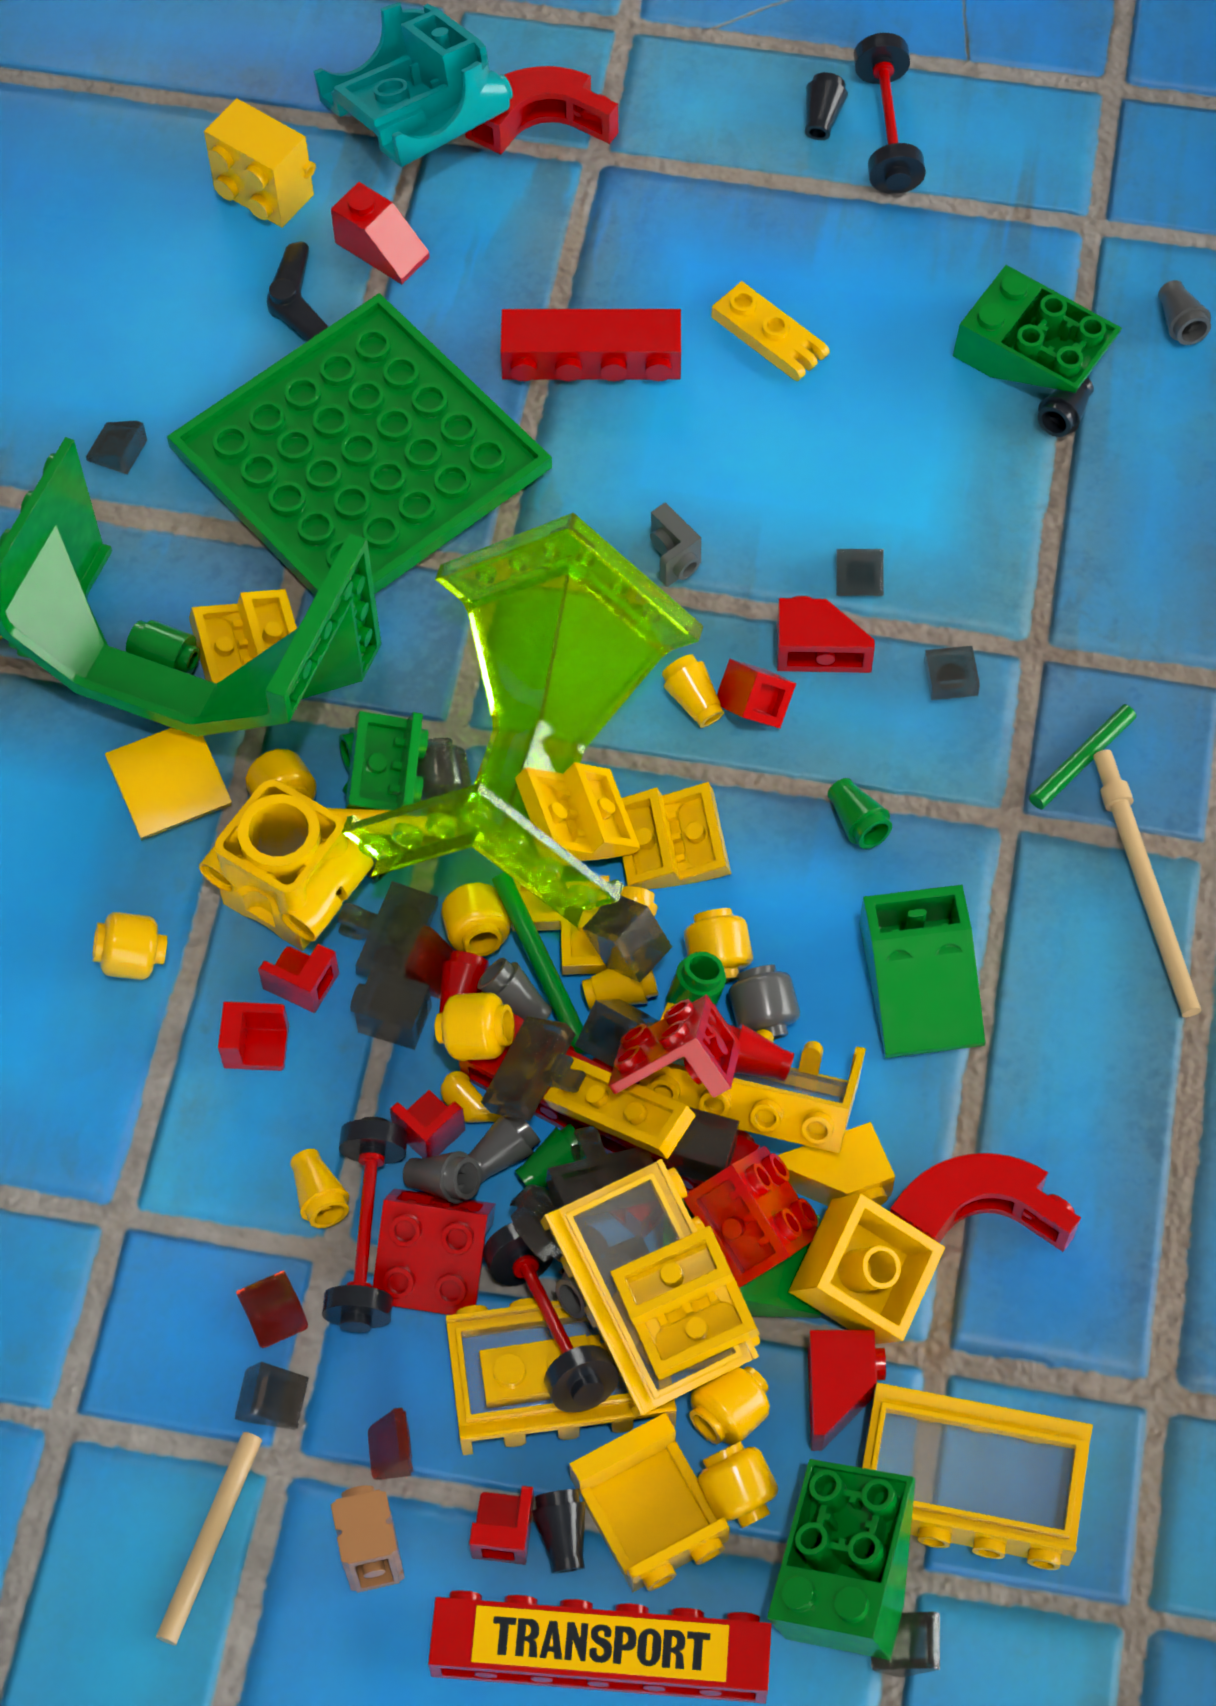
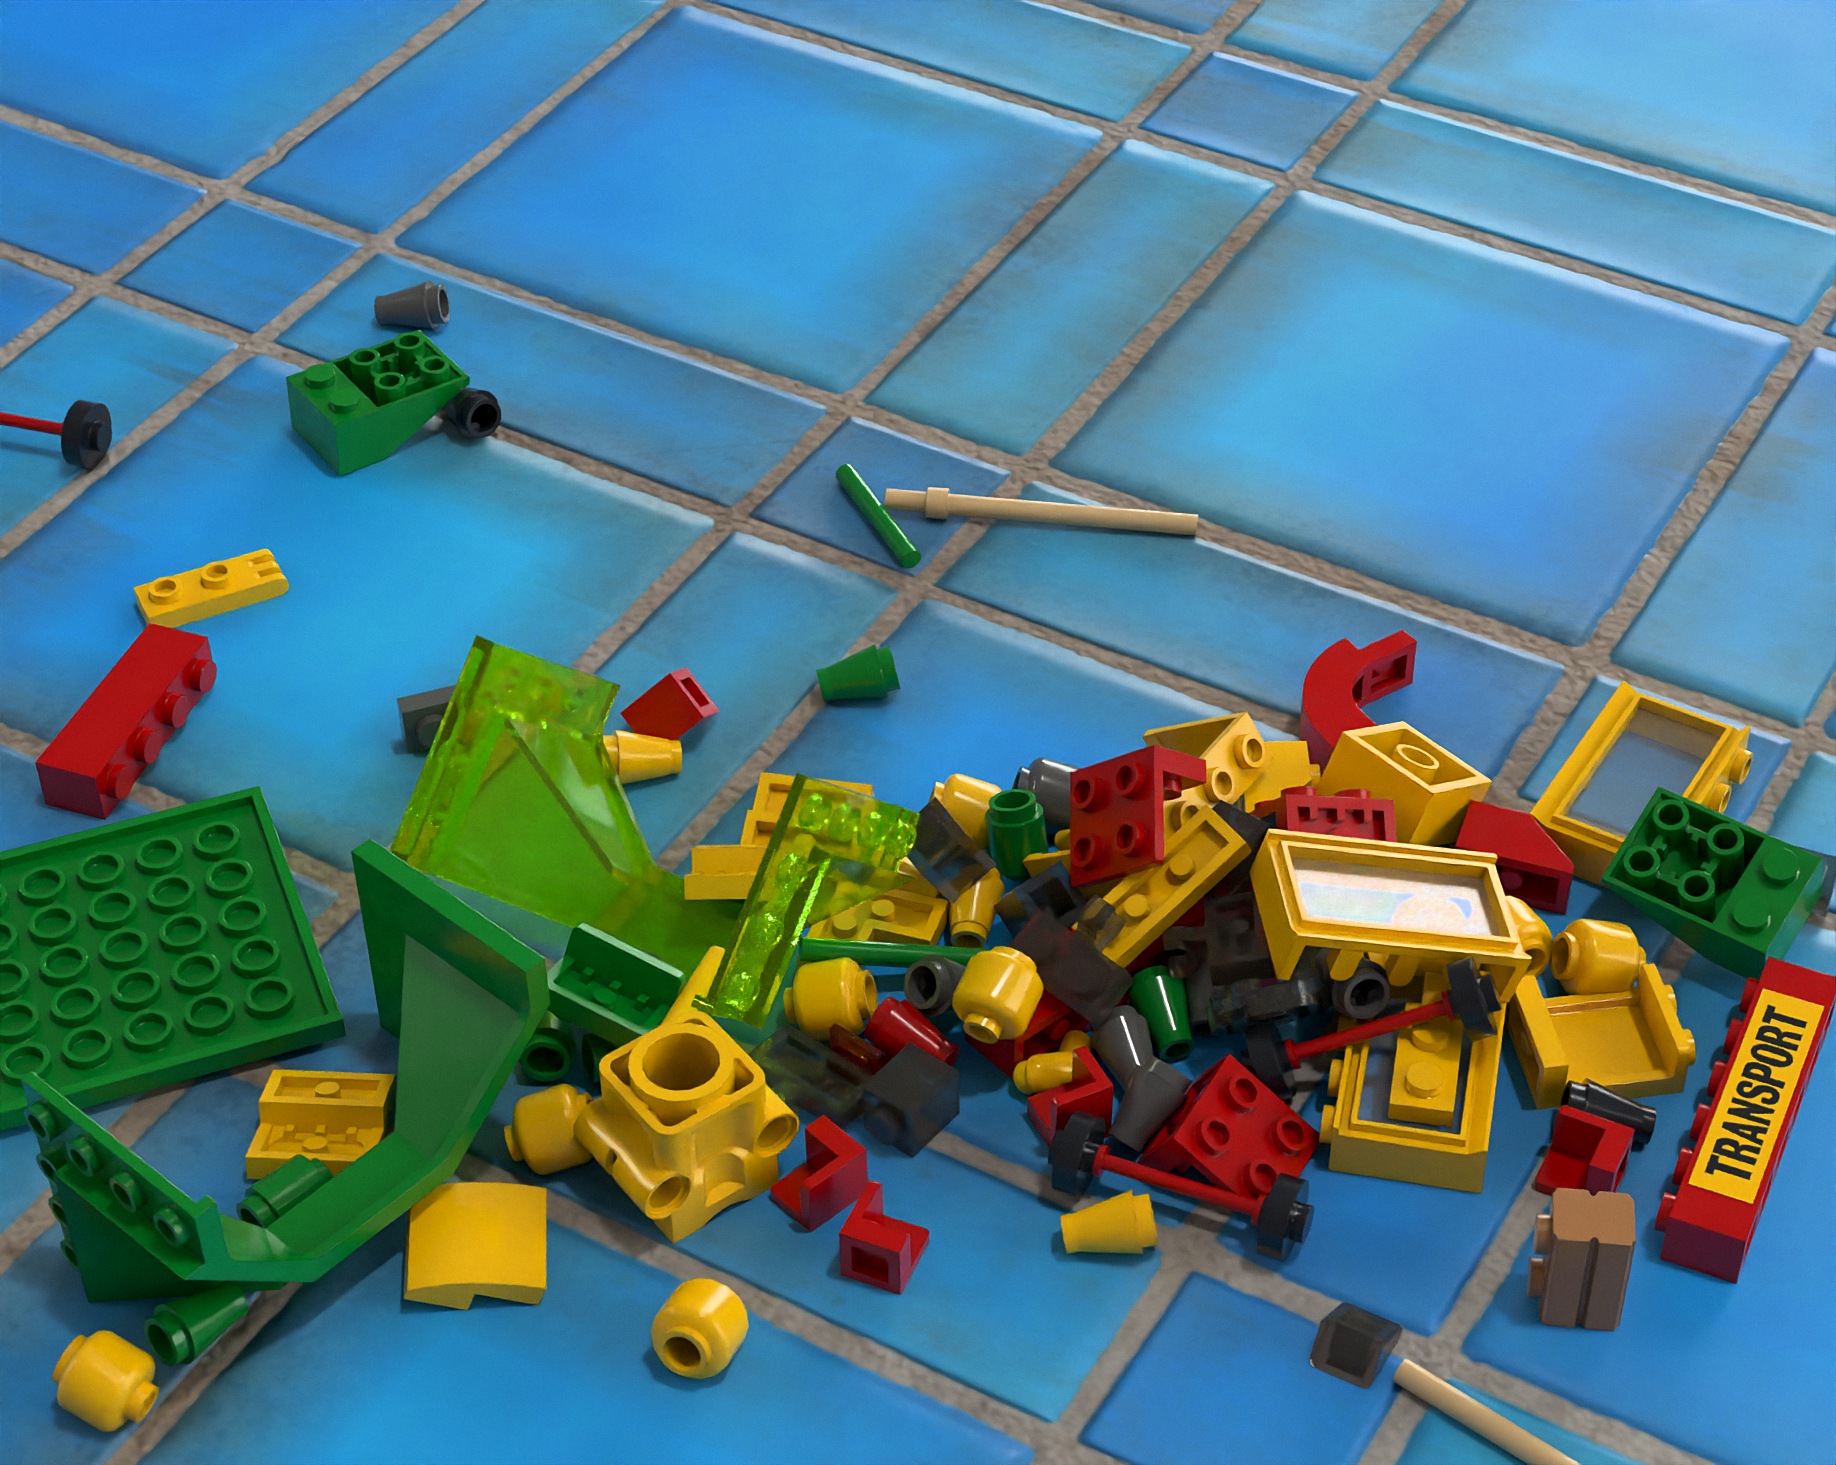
camera: 70 degrees left, 20 degrees down
clear red slope [236,1271,308,1348] -> none
slope [368,1407,414,1480] -> none
yellow slope [610,1226,760,1380] -> none
red slope [777,596,875,673] -> none
clear smoke slope [835,549,884,596] -> none
green slope [859,885,986,1058] -> none
clear smoke plate [924,646,980,700] -> none

